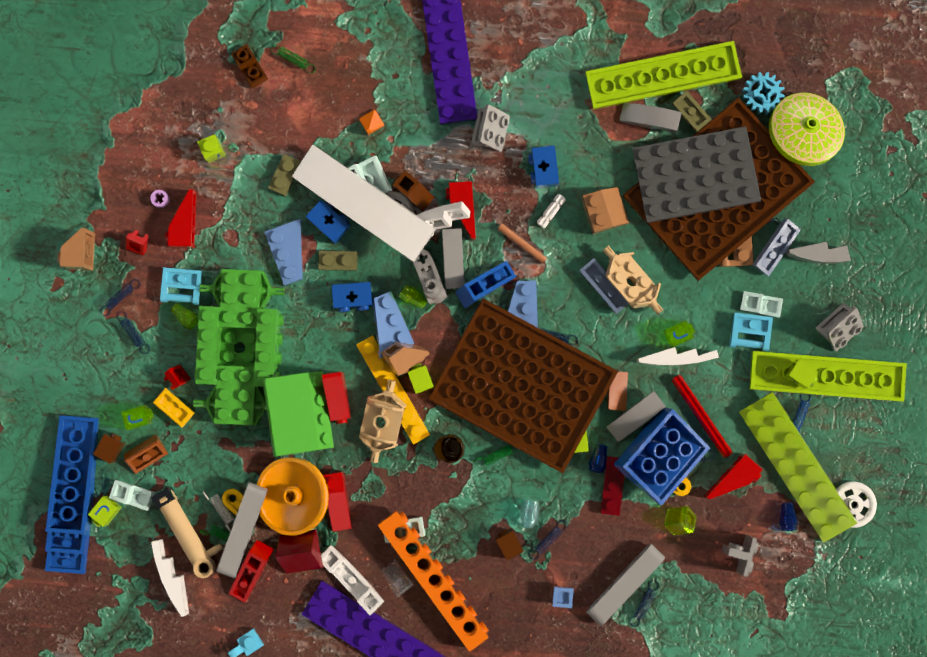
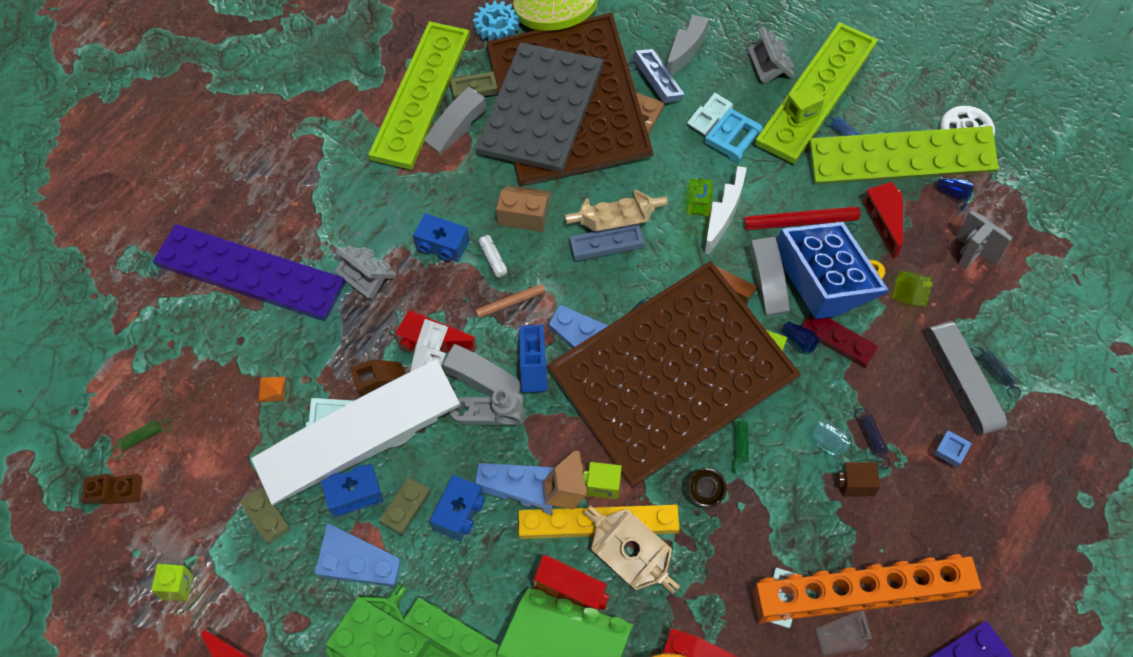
camera: 60 degrees left, 25 degrees down
clear neon green cone [398,284,428,309] -> none

